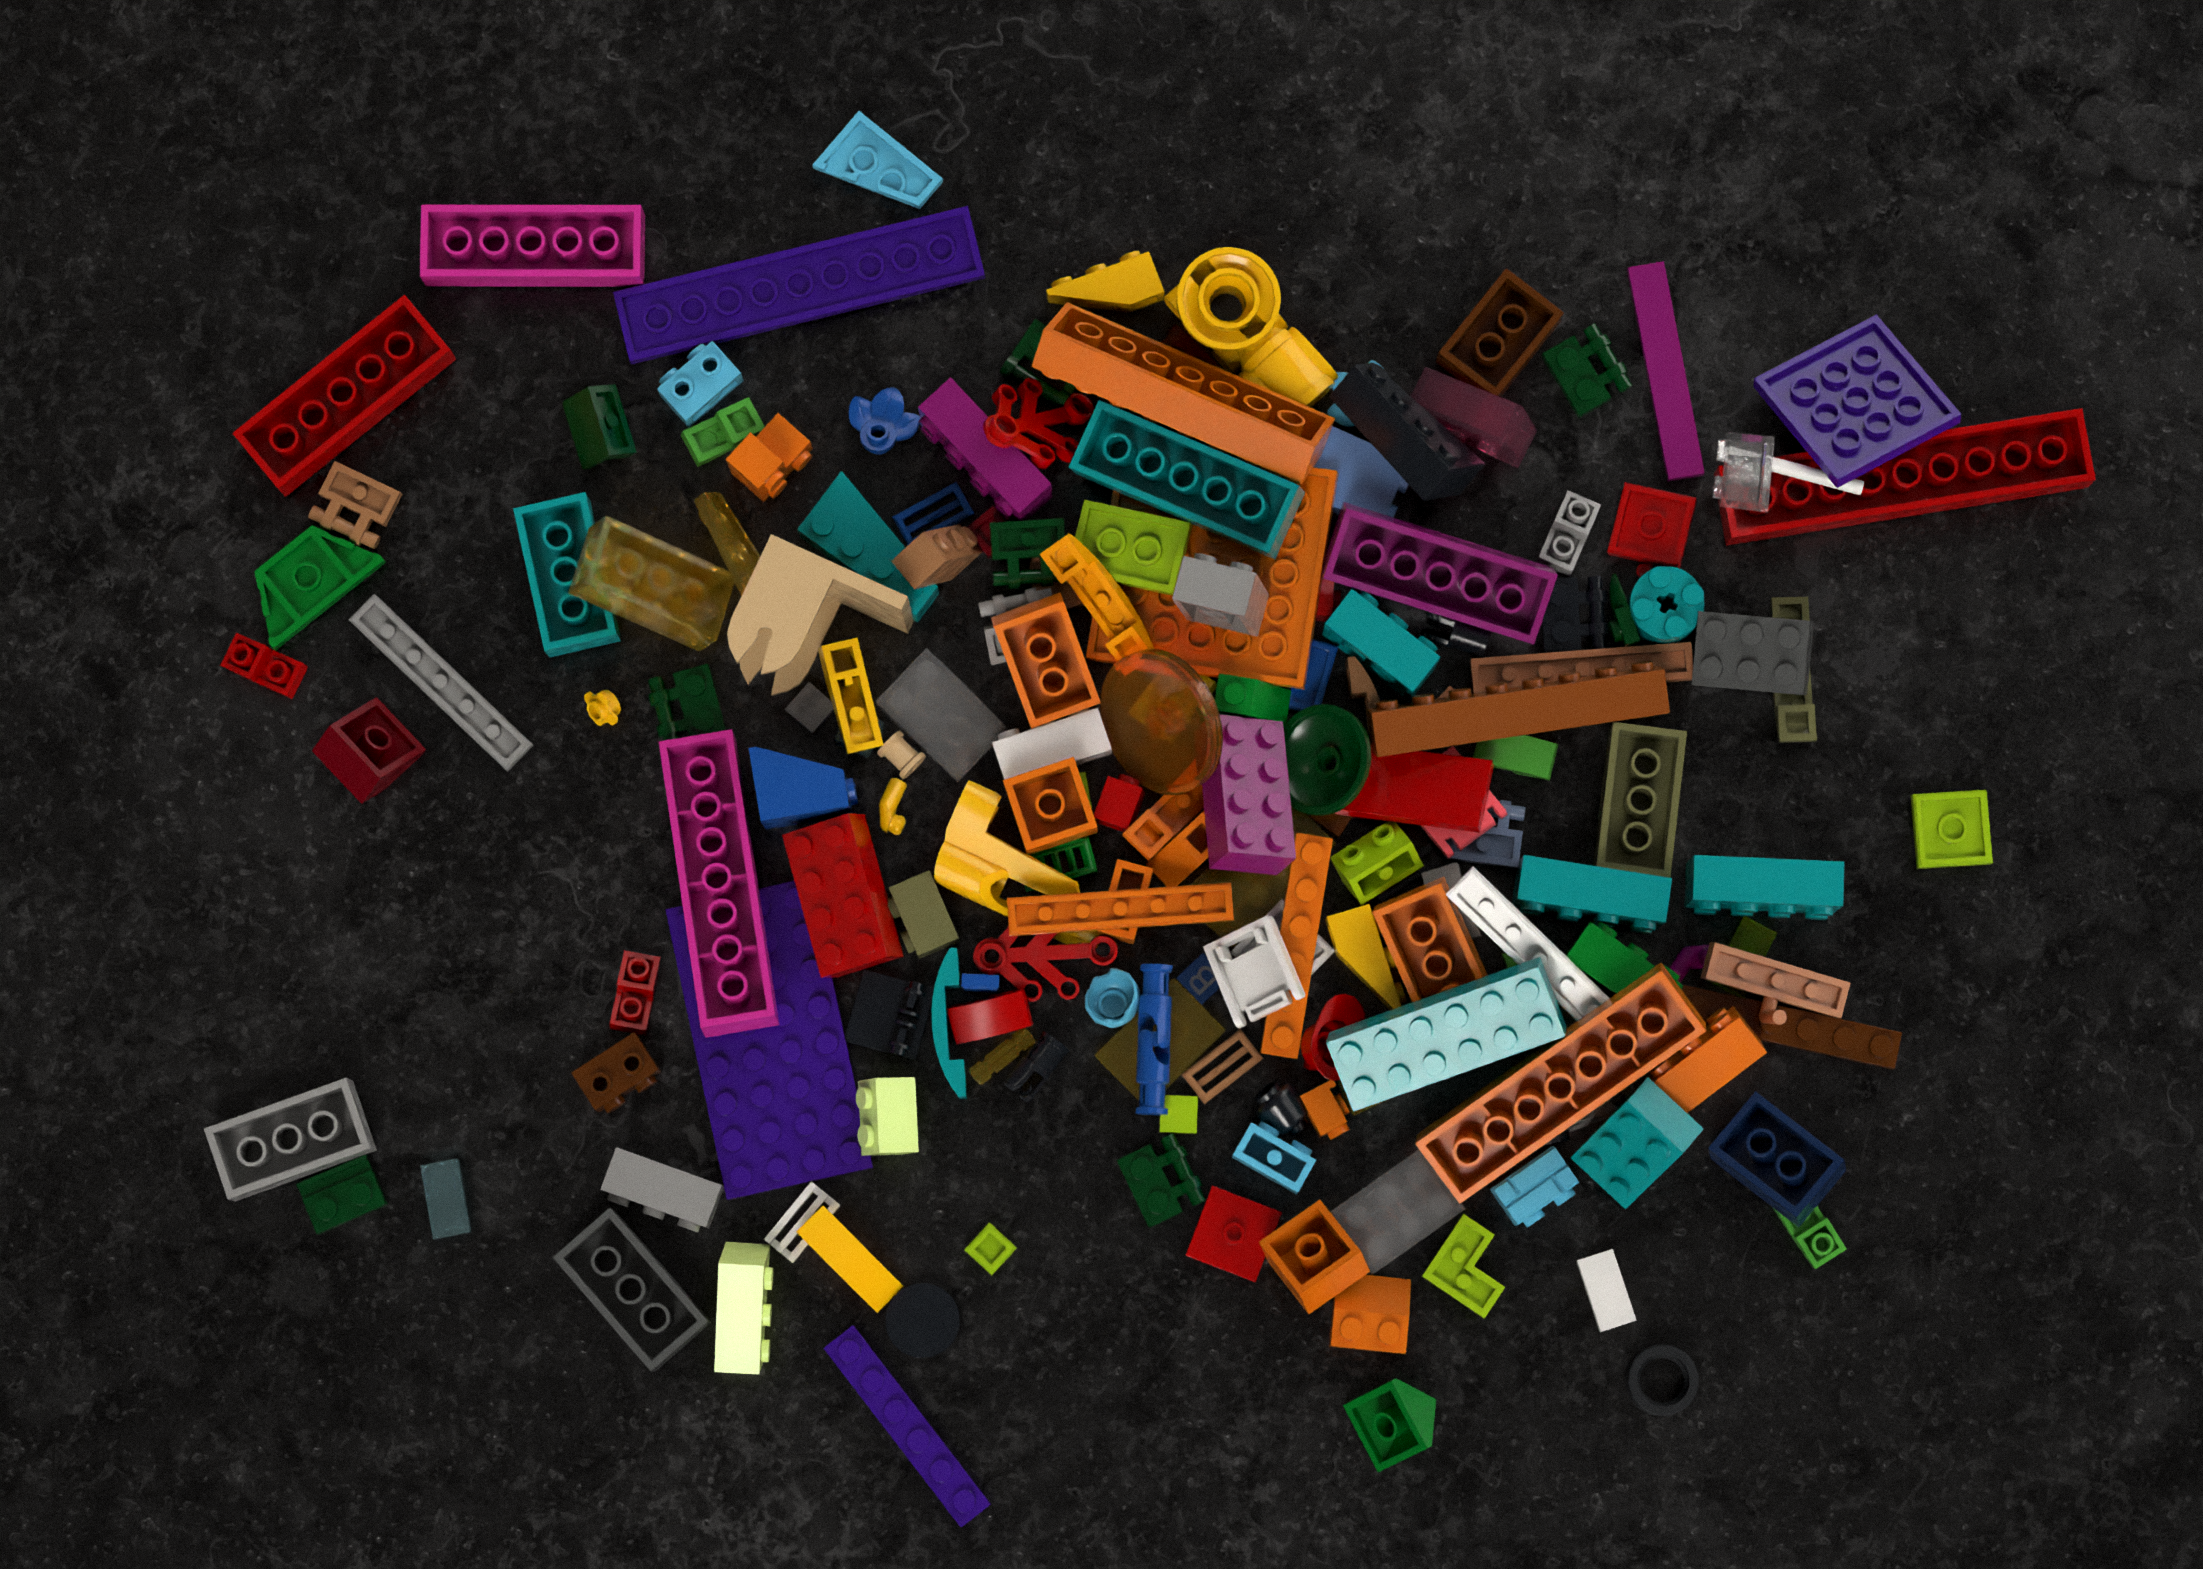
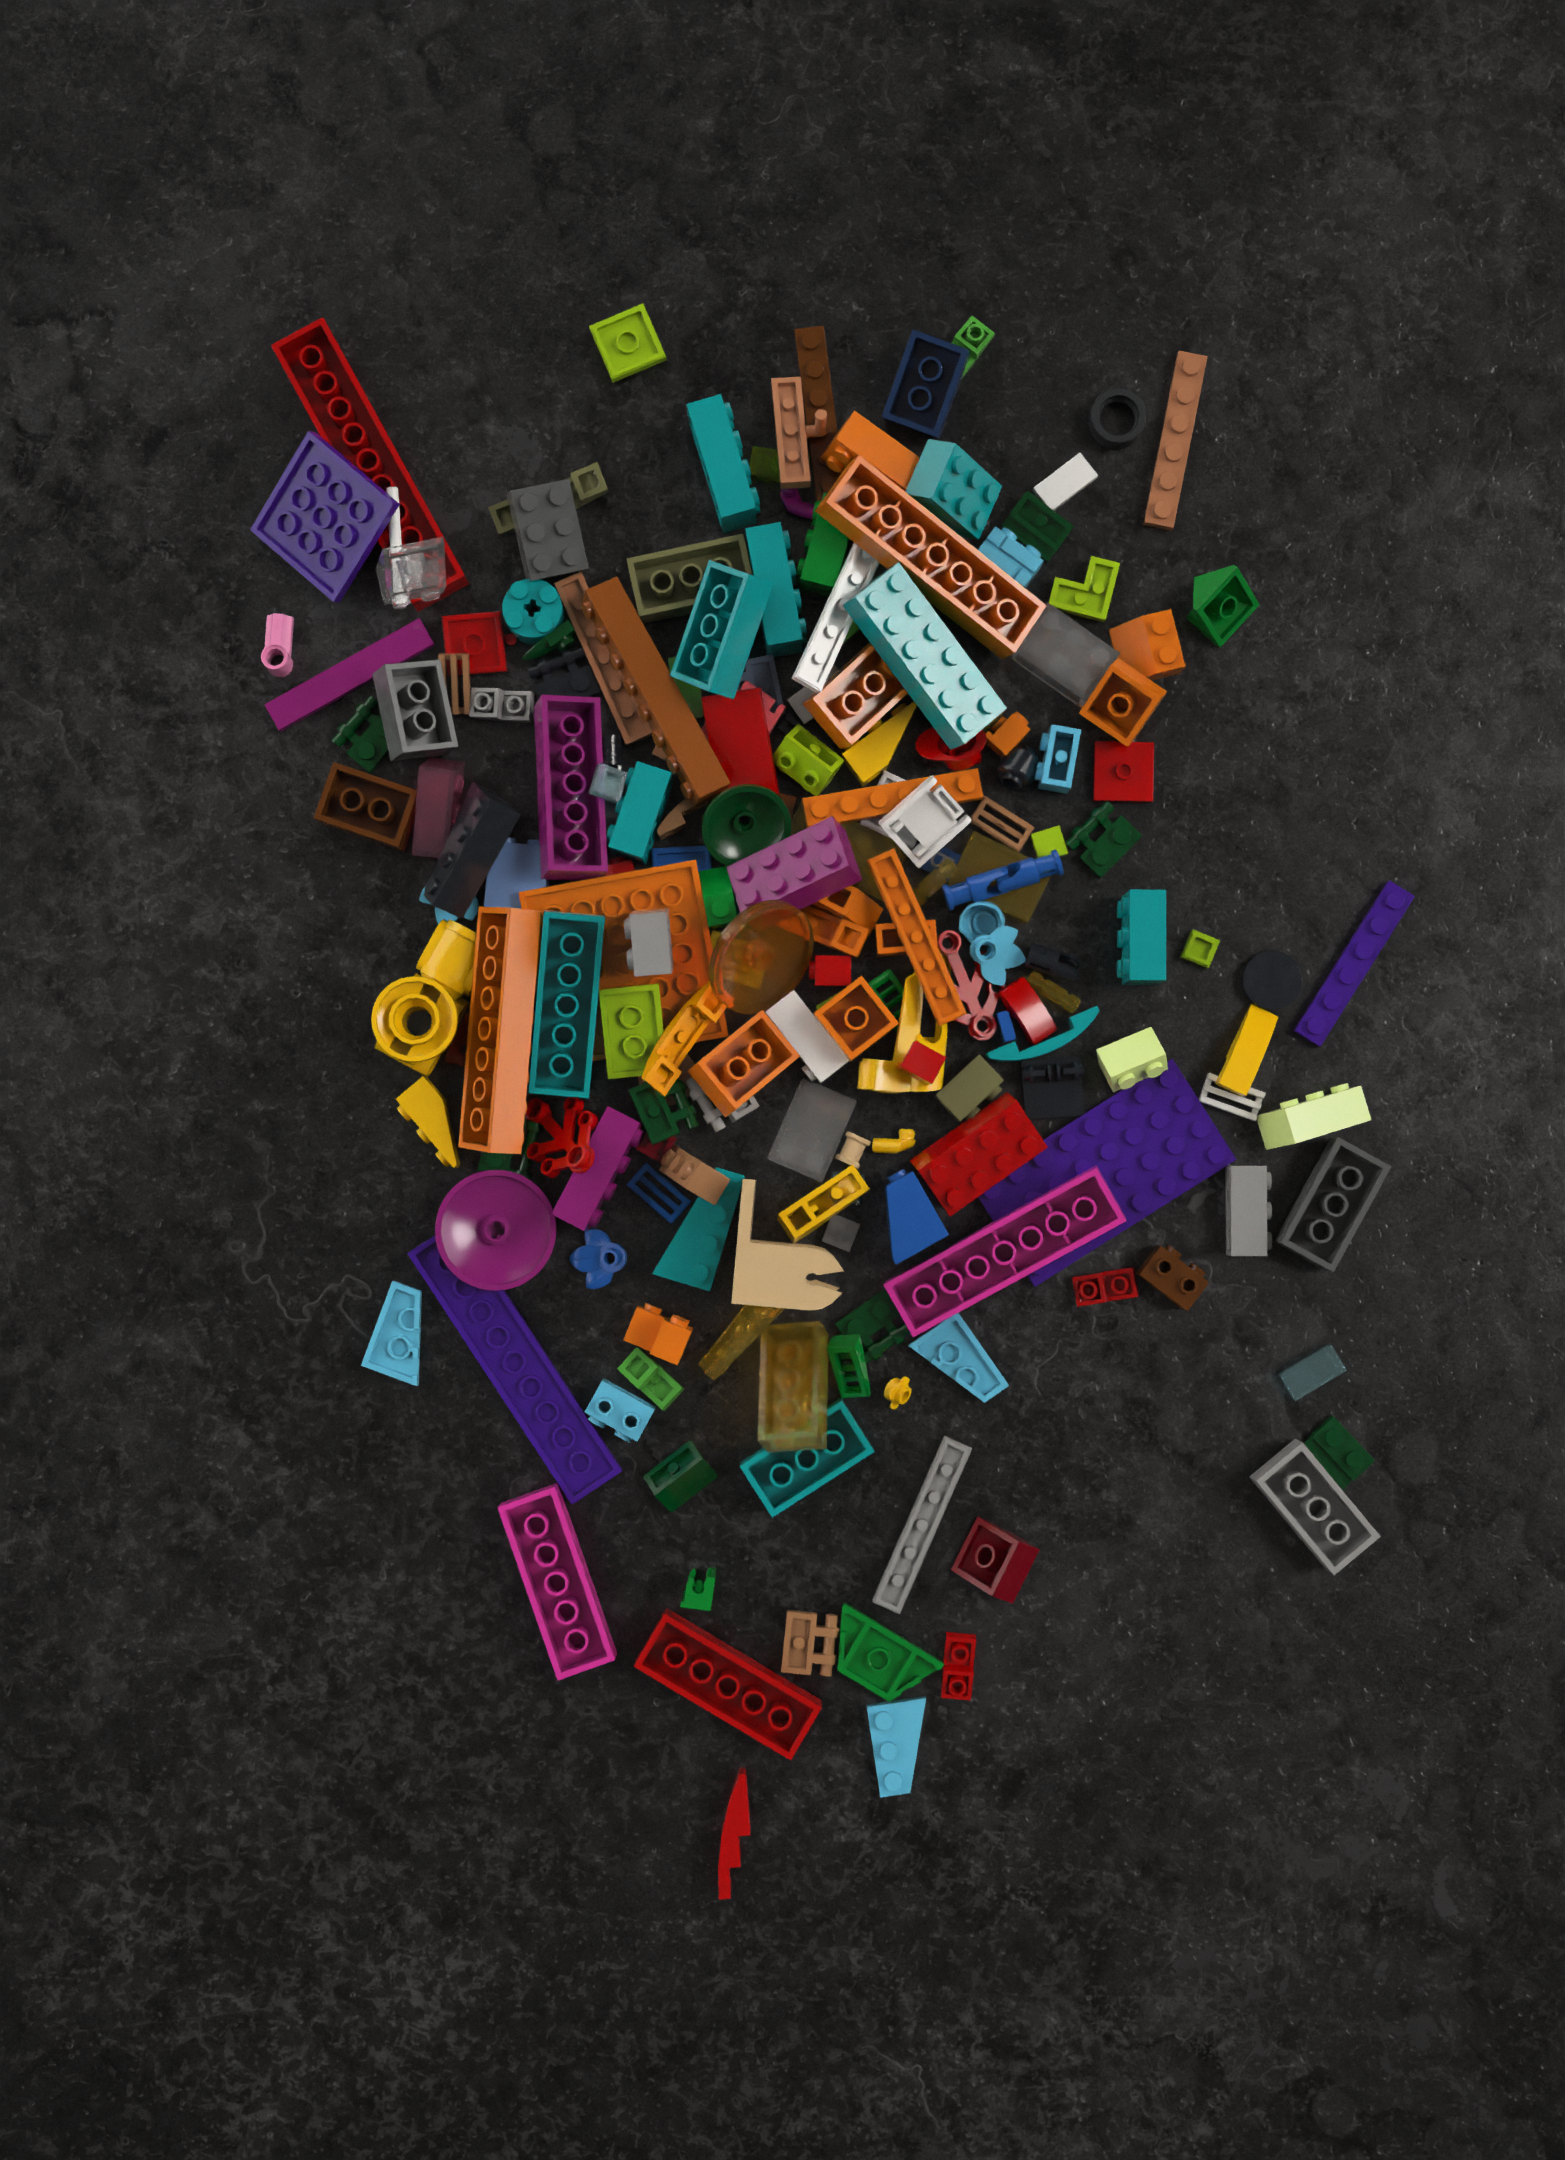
camera: 110 degrees left, 5 degrees up
none -> bright pink piece [261,613,294,677]
none -> dark grey brick [372,659,459,761]
none -> magenta dish [435,1170,556,1291]
none -> medium nougat tile [438,653,471,714]
none -> clear light blue plate [589,763,628,804]
none -> teal brick [670,560,774,699]
none -> green hinge [680,1567,717,1611]
none -> red slope [718,1767,751,1900]
none -> green slope [826,1334,871,1398]
none -> medium azure wing [866,1696,926,1798]
none -> red panel [896,1041,946,1085]
none -> medium azure wing [908,1313,1009,1403]
none -> clear yellow axle [913,858,958,907]
none -> medium azure plate [970,926,1026,986]
none -> dark green plate [1001,490,1075,562]
none -> teal brick [1117,889,1166,985]
none -> nougat plate [1143,351,1208,531]

